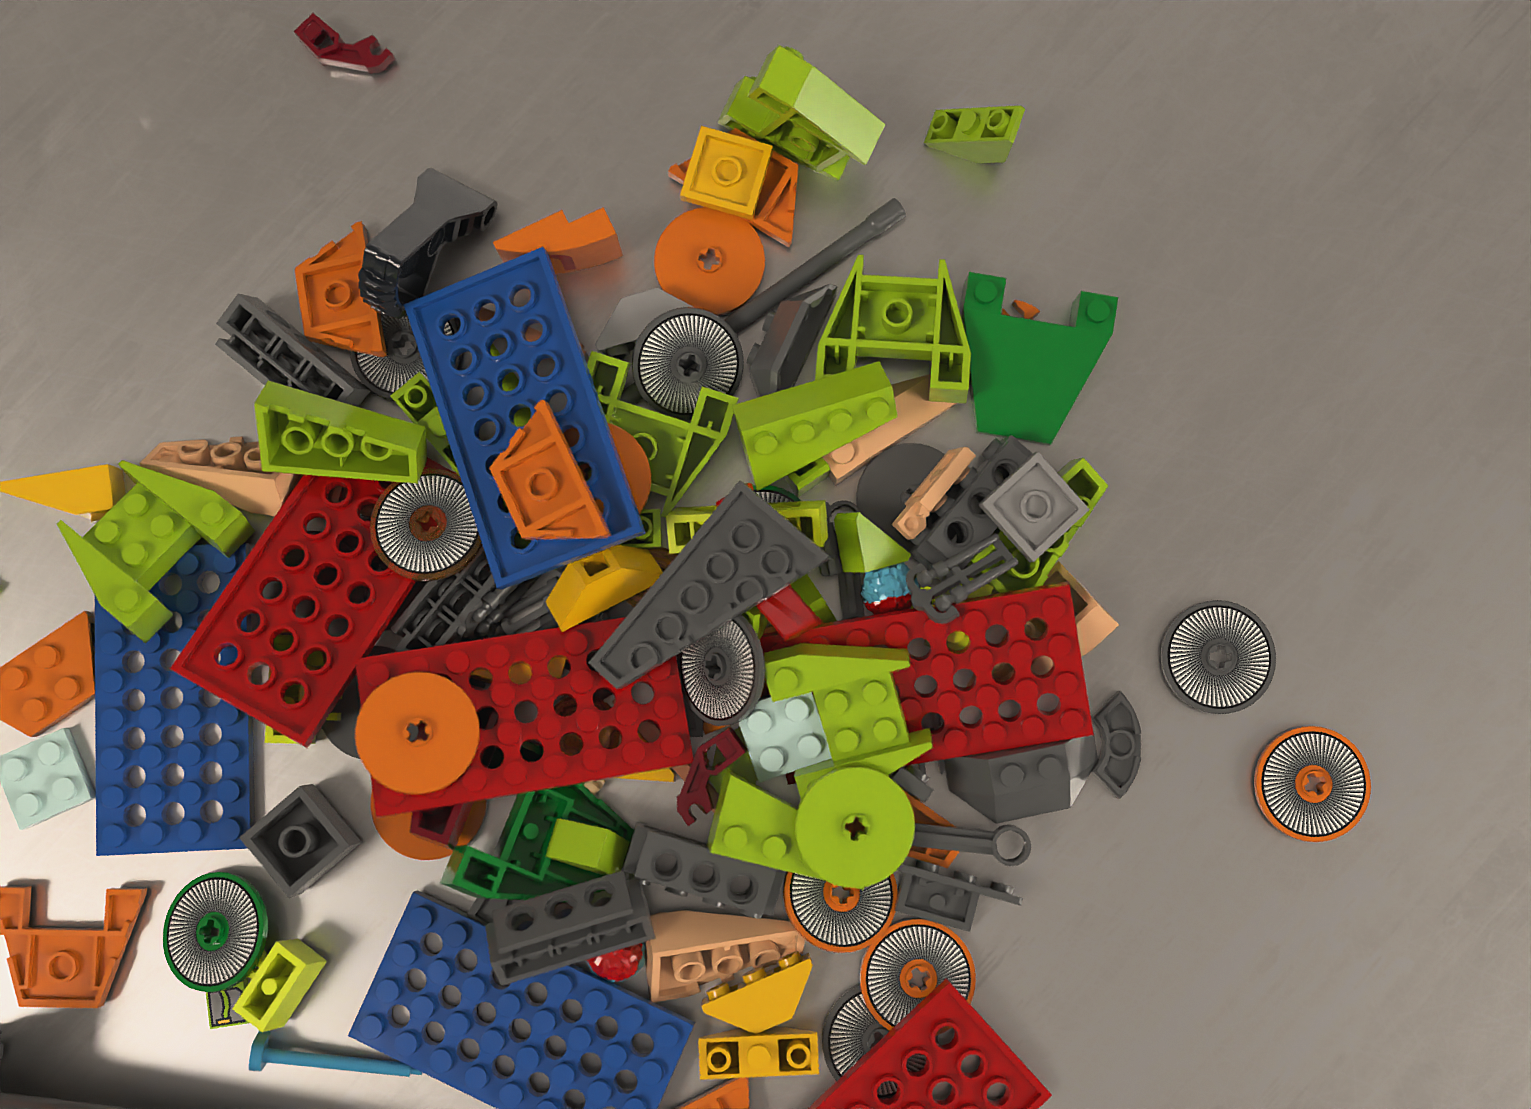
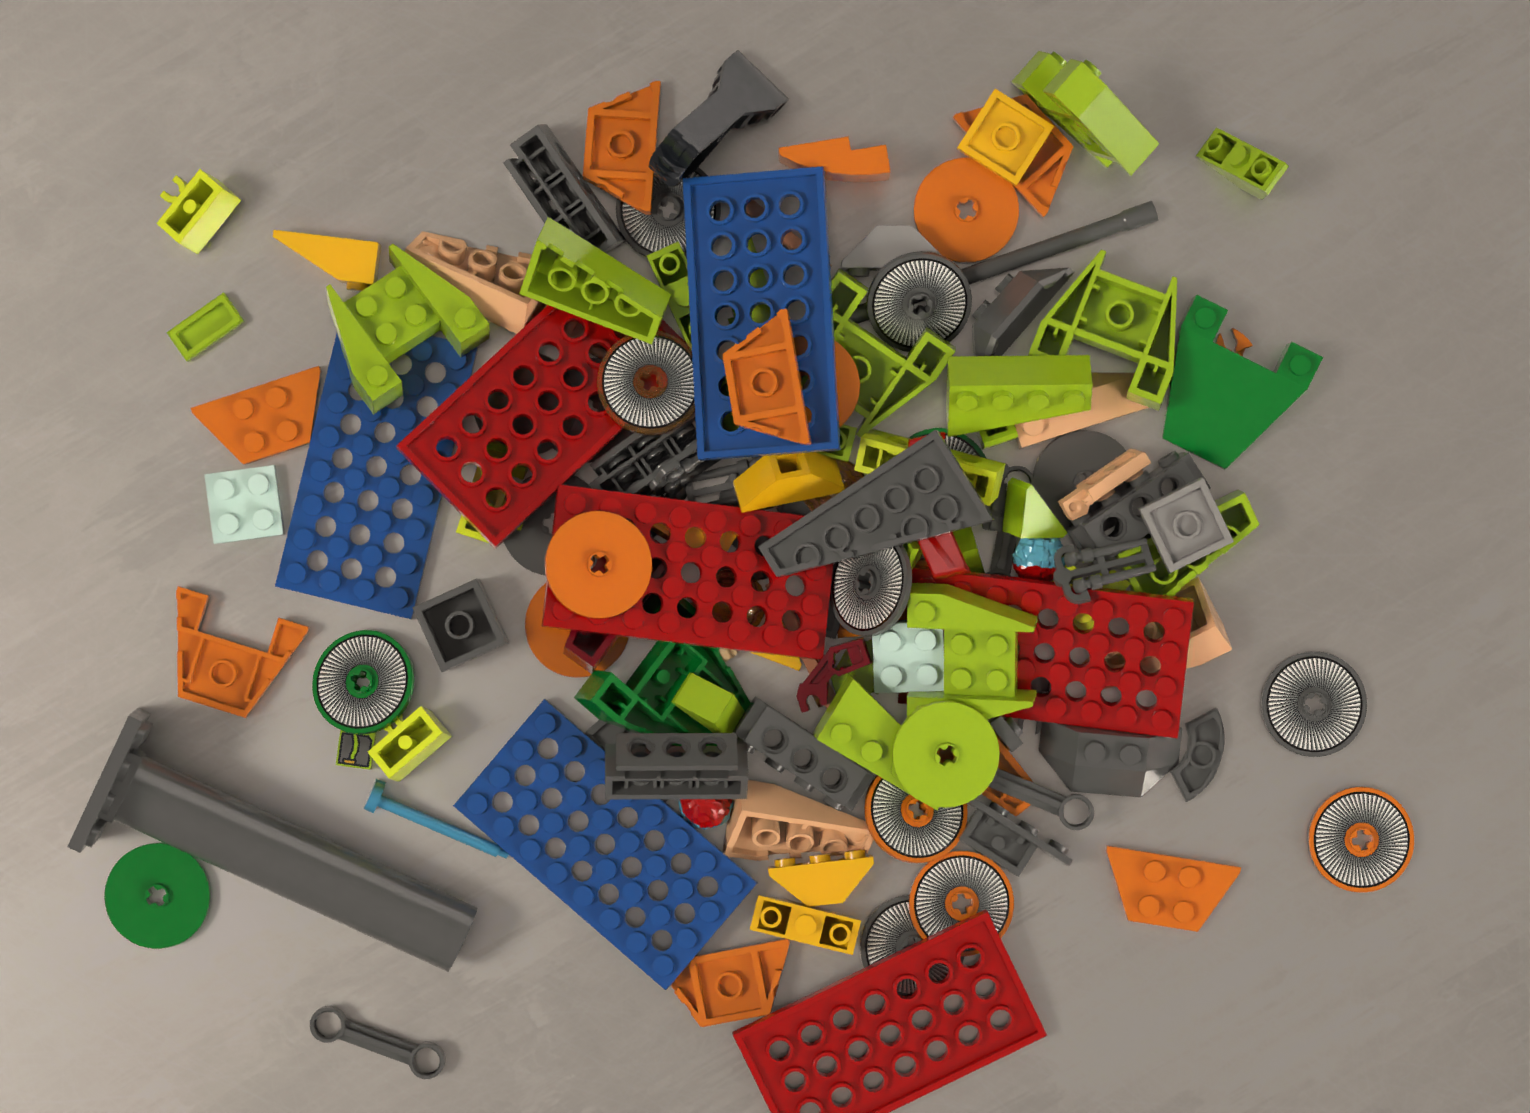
camera: 20 degrees right, 5 degrees up
none -> orange wing [1105,845,1241,932]

